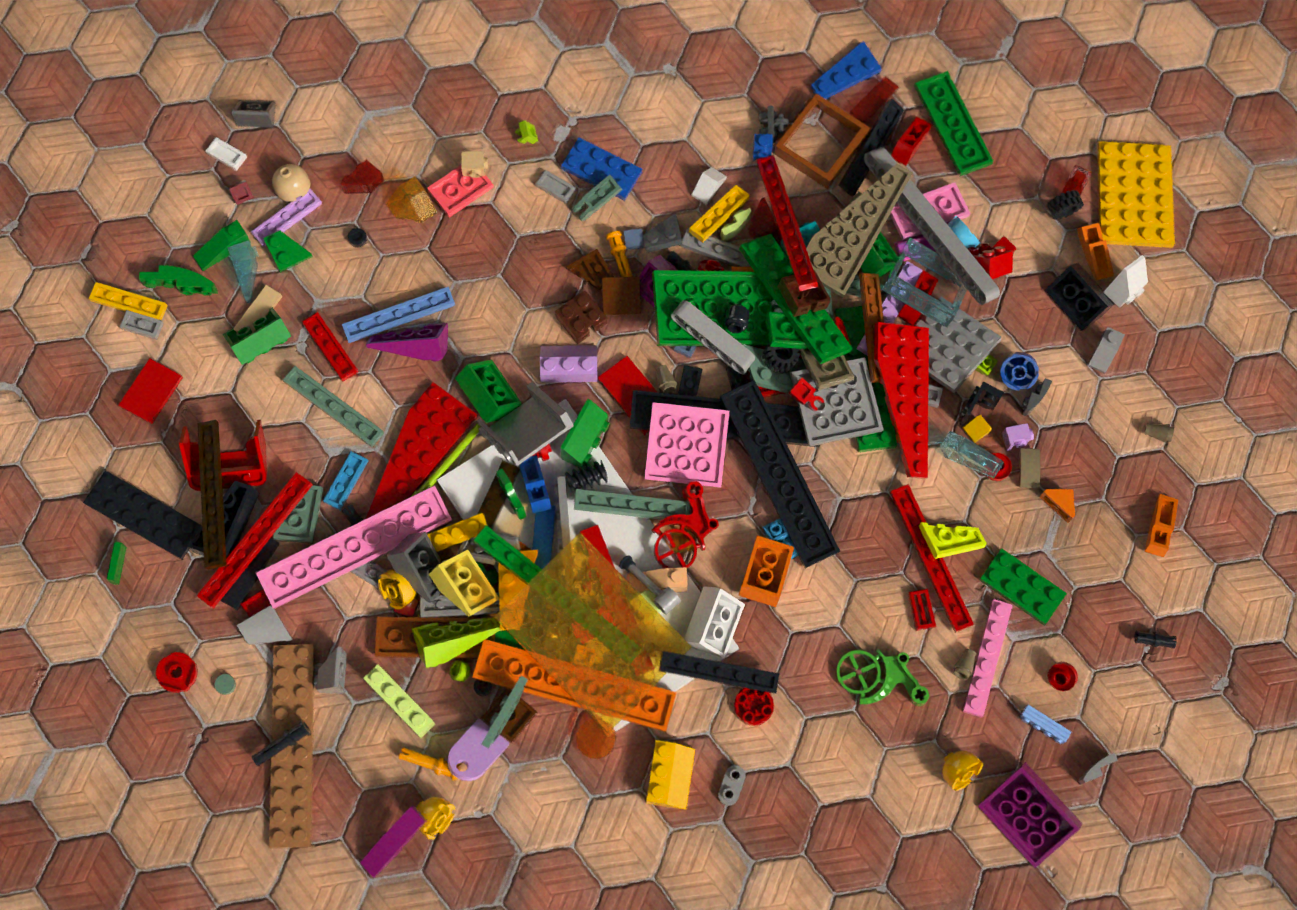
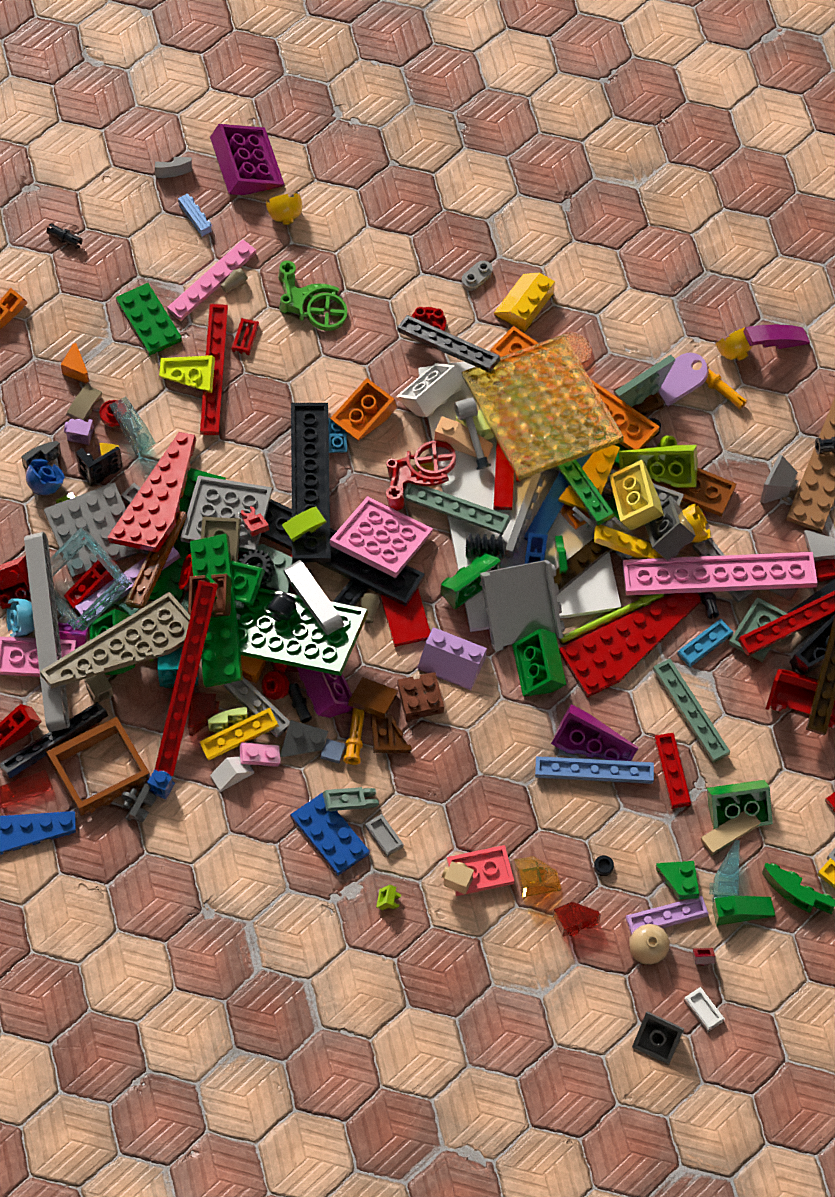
camera: 155 degrees left, 10 degrees down
yellowish green brick [363,665,435,738] -> none
red plate [1048,661,1078,692] -> none
none -> bright pink plate [239,743,280,767]
none -> lime slope [282,506,326,542]

